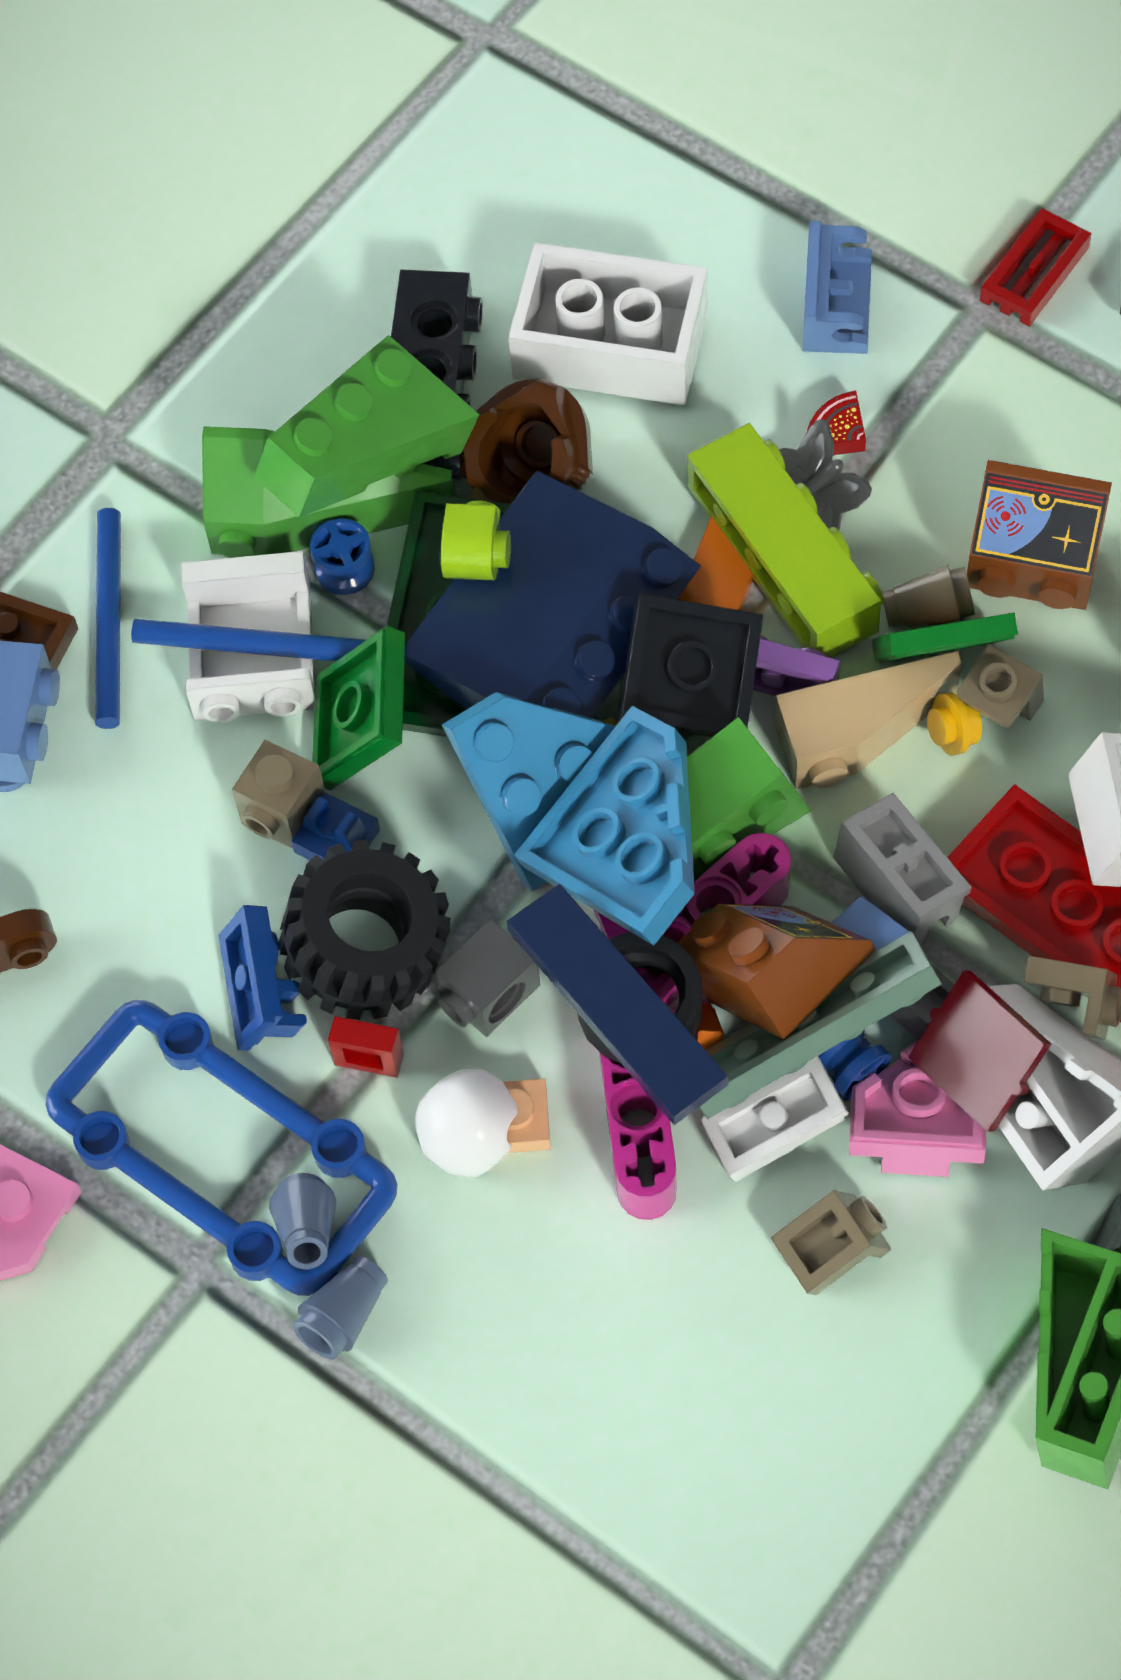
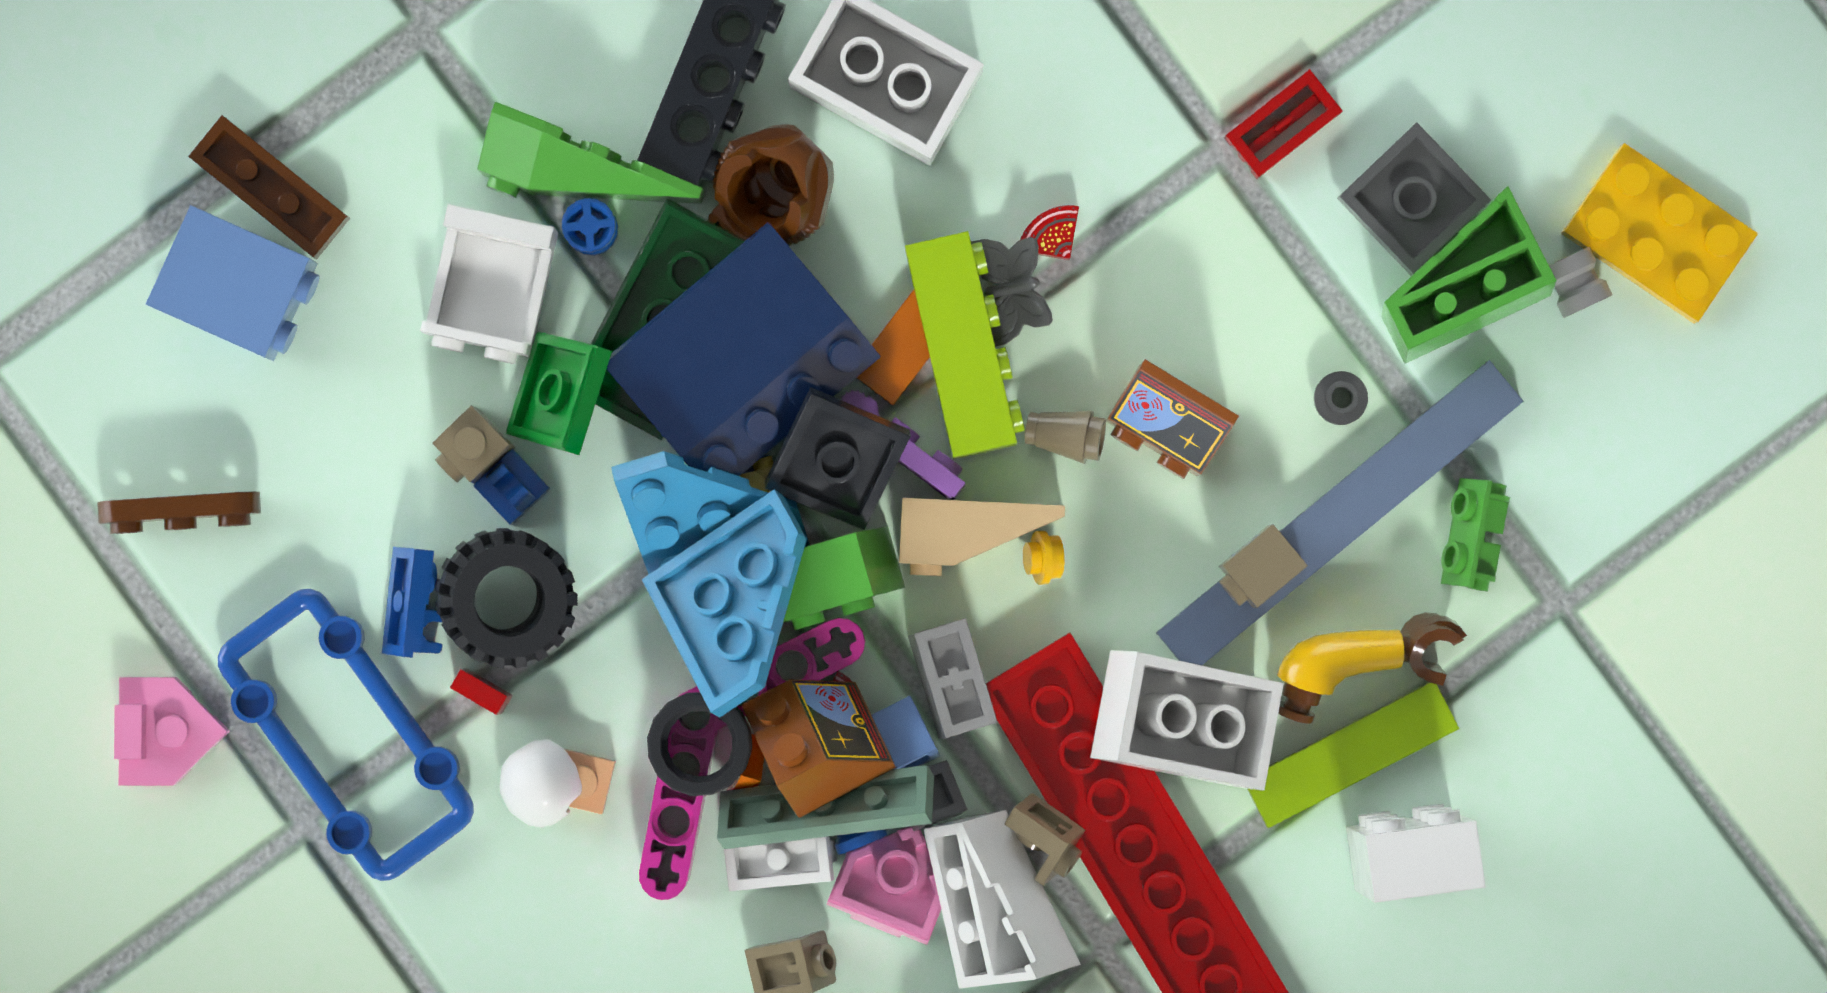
camera: 10 degrees right, 25 degrees up
blue bar [95,508,121,729] -> none
blue bar [131,619,366,662] -> none
bright green wedge [254,335,480,517] -> none
sand blue cone [269,1173,336,1269] -> none
sand blue cone [293,1256,388,1360] -> none
dark grey brick [435,918,540,1038] -> none
lime plate [441,501,511,580] -> none
dark blue tile [506,883,728,1125] -> none
medium blue hinge [803,221,872,354] -> none
green tile [871,612,1018,663] -> none
piece [908,970,1052,1132] -> none
dark tan bracket [957,644,1044,728] -> none

